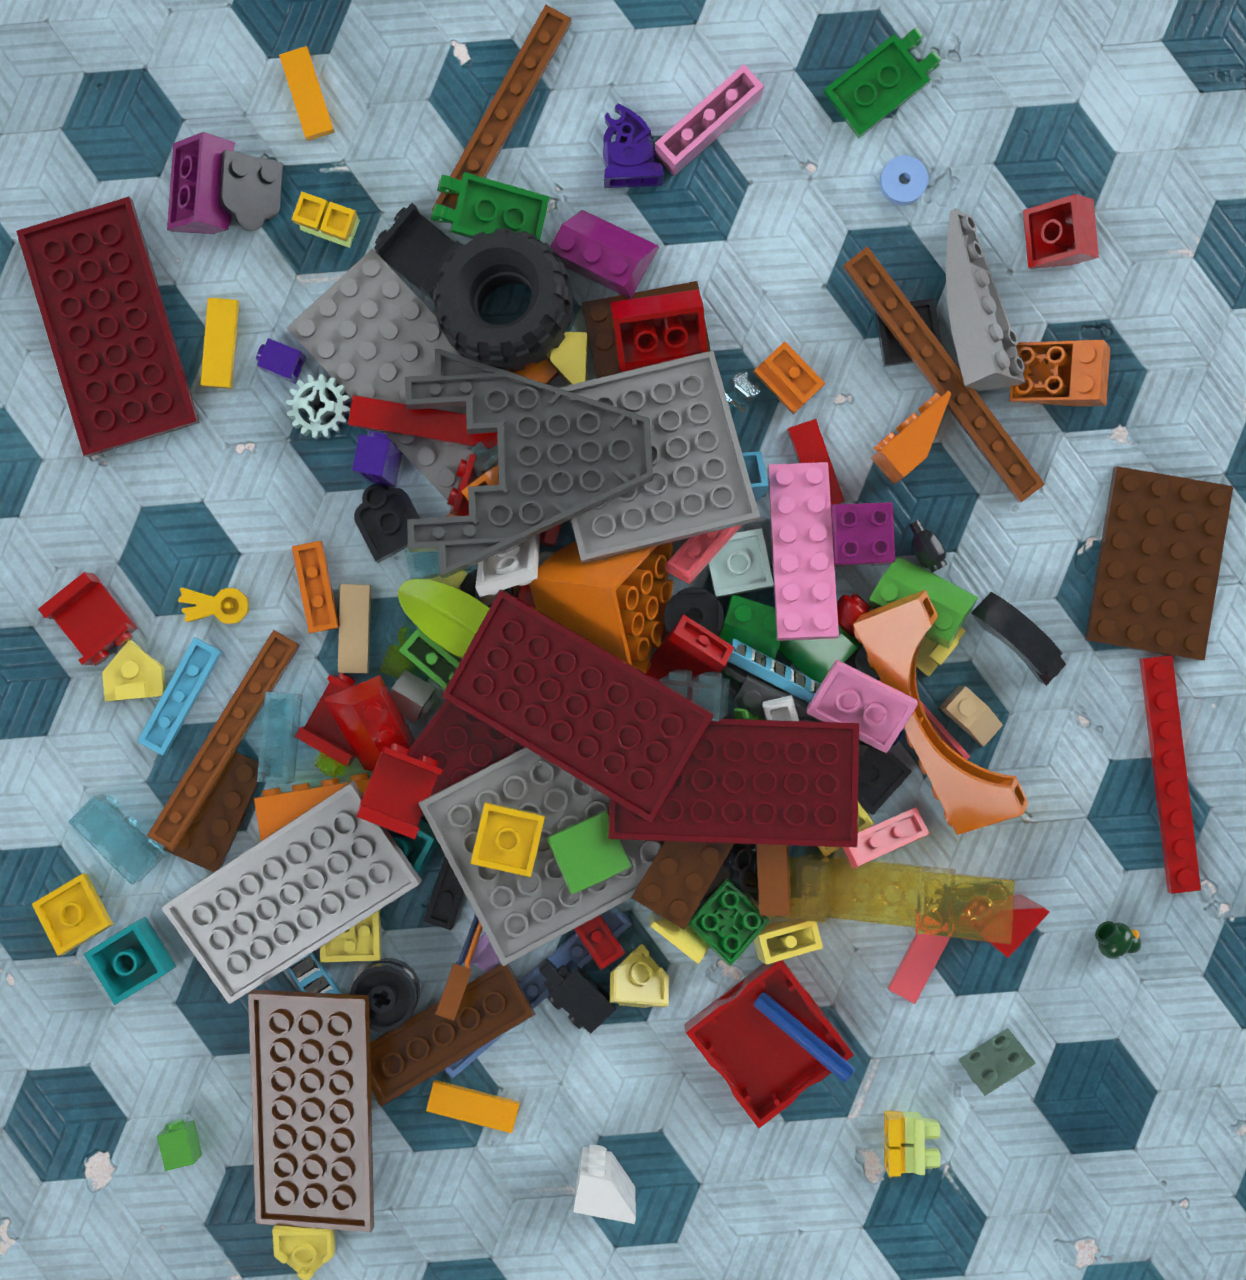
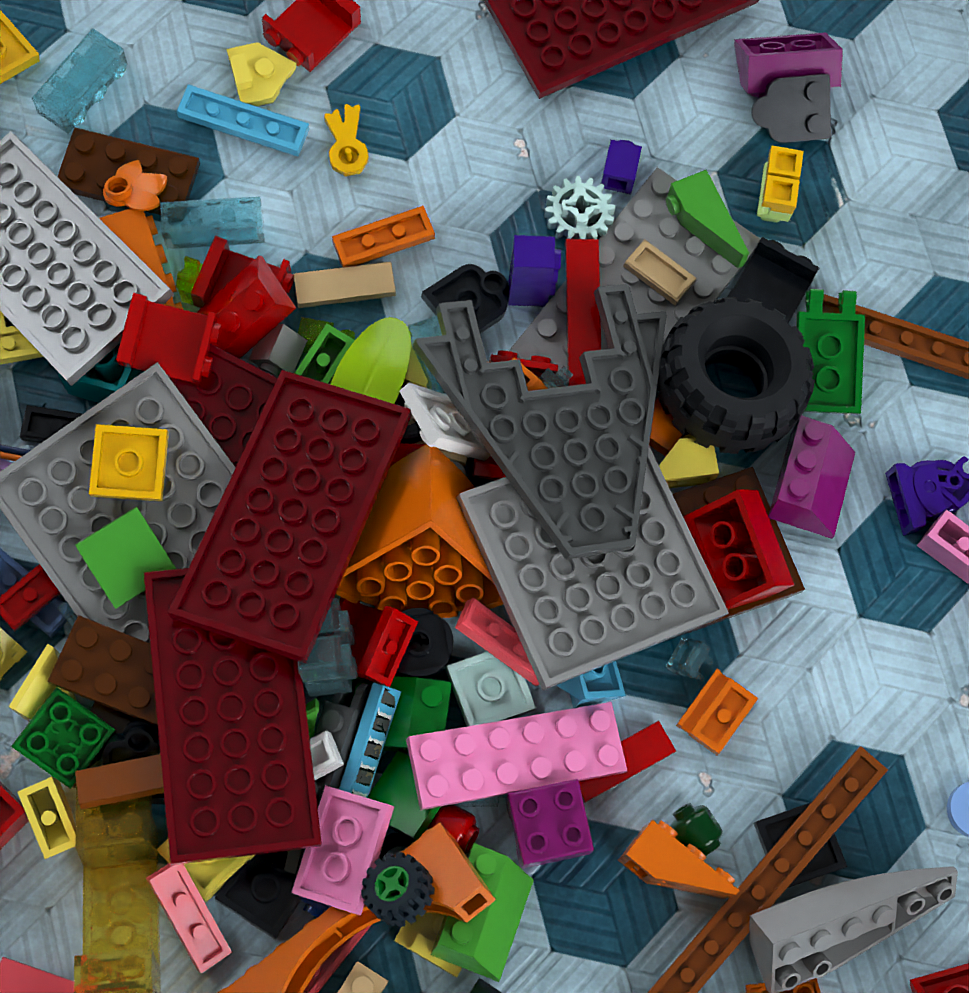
camera: 70 degrees right, 15 degrees down
dark orange tile [147,630,300,851] -> none
yellow tile [200,298,240,389] -> none
light orange tile [279,46,335,141] -> none
black plant [909,519,947,573] -> none
none -> orange plate [103,160,168,211]
none -> black wheel [361,852,435,927]
none -> tan tile [623,239,696,306]
none -> bright green slope [666,169,749,268]
none -> dark green head [670,803,723,856]

